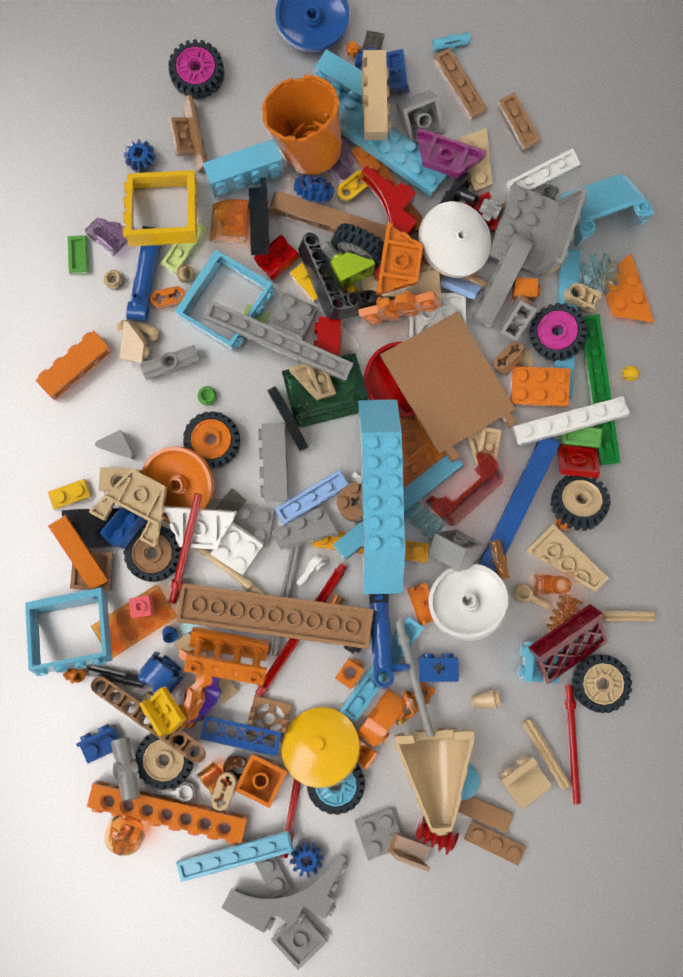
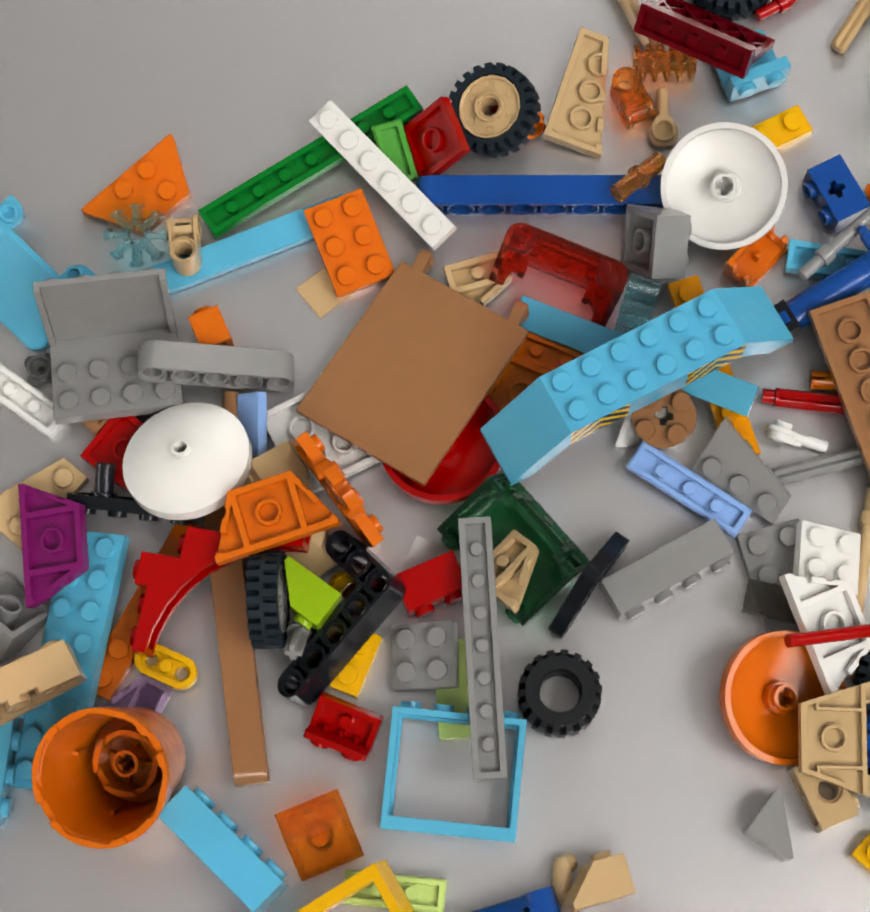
camera: 110 degrees left, 10 degrees down
light grey piece [140,345,200,380] -> none
orange beam [150,286,186,309] -> none
tan plate [176,264,194,283] -> none
wheel [183,411,241,469] -> none
bright green plate [197,386,217,405] -> none
black fence [248,177,270,255] -> none
blue gear [294,175,335,203] -> none
tan cone [472,689,501,709] -> none
light grey gear [479,196,502,221] -> none
medium nougat beam [494,342,525,374] -> none
light grey brick [500,294,537,342] -> none
wheel [529,303,587,361] -> none
yellow plate [622,366,641,381] -> none
none -> black tyre [517,649,602,738]
none -> yellow plate [752,105,813,150]

